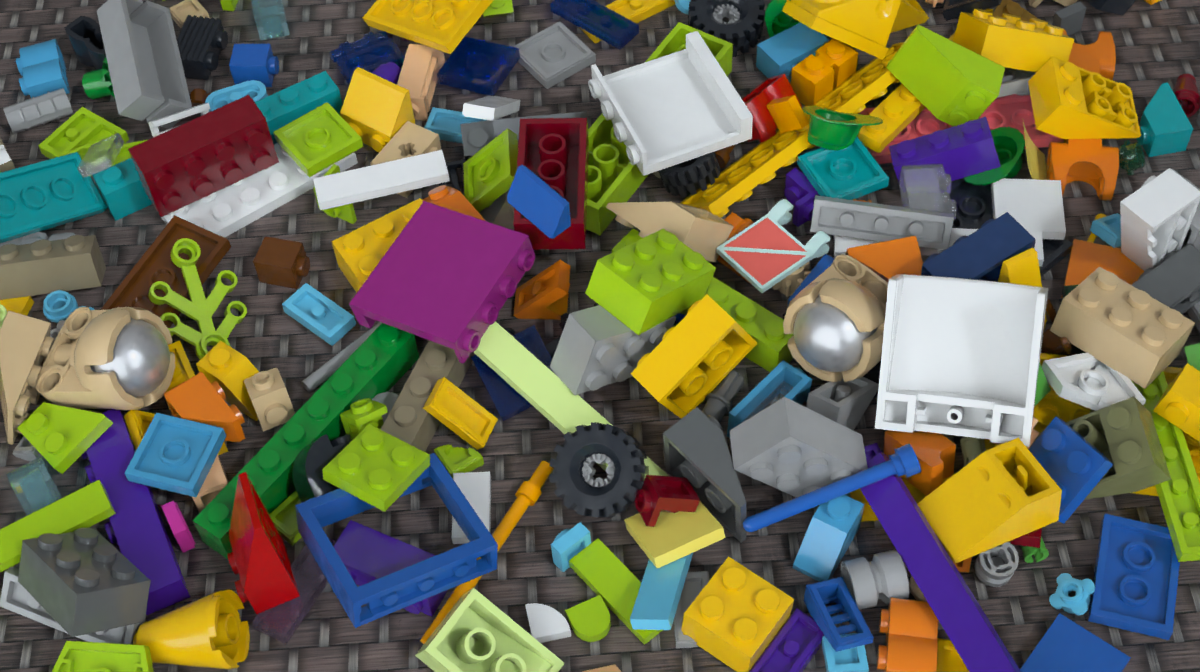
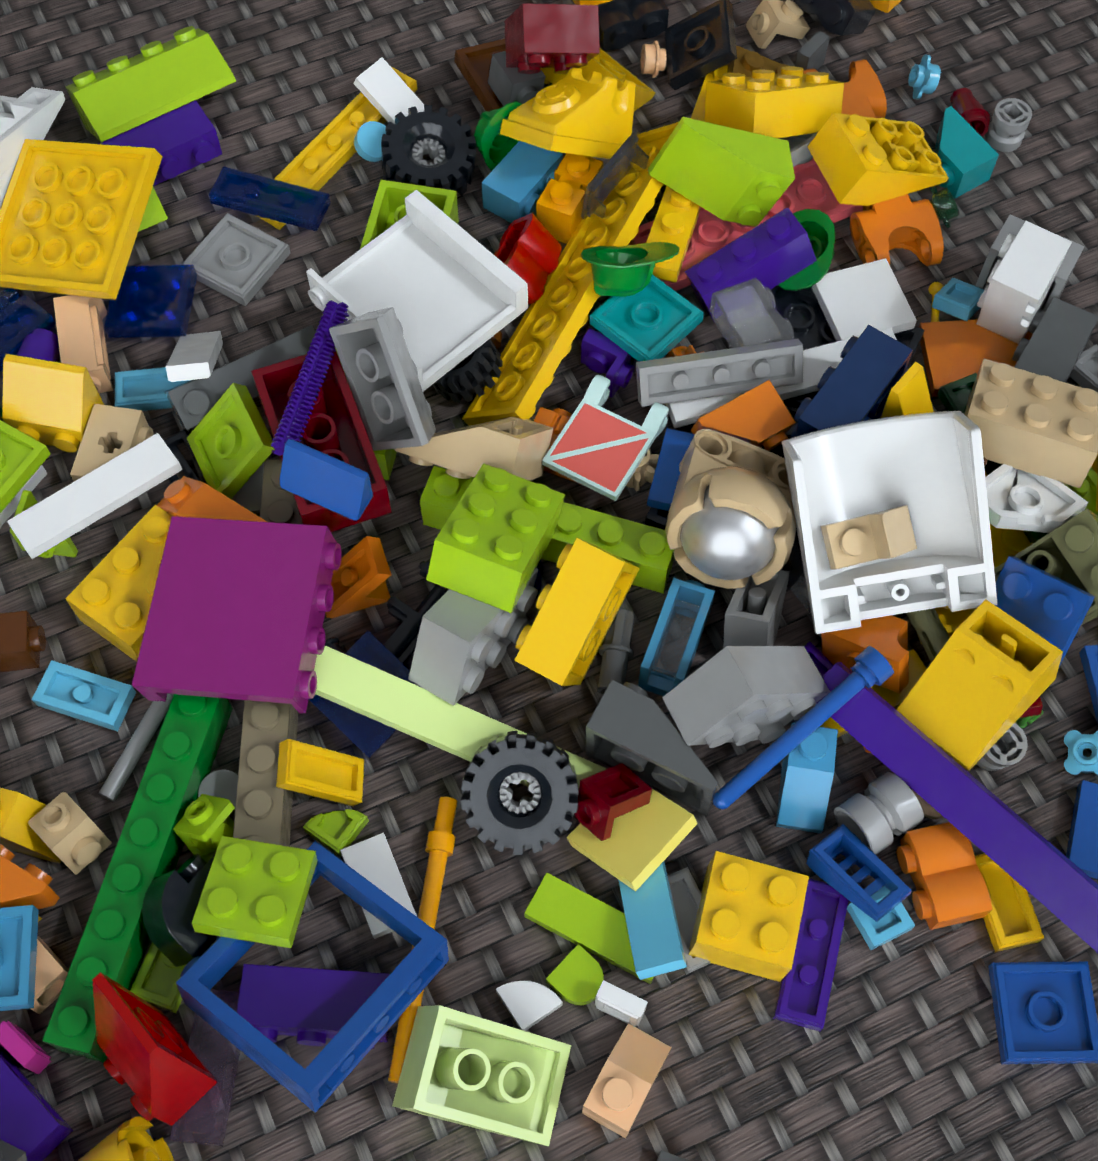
camera: 25 degrees left, 10 degrees up
medium azure plate [551,522,591,572] -> none
light orange tile [766,95,809,133] -> none
light yellow sticker [1023,121,1047,180] -> none
none -> dark purple axle [271,300,349,456]
none -> light grey slope [329,307,436,451]
none -> clear smoke piece [581,129,649,219]
none -> white tile [595,980,648,1027]
none -> tan slope [821,505,917,570]
none -> medium azure plate [908,54,941,100]

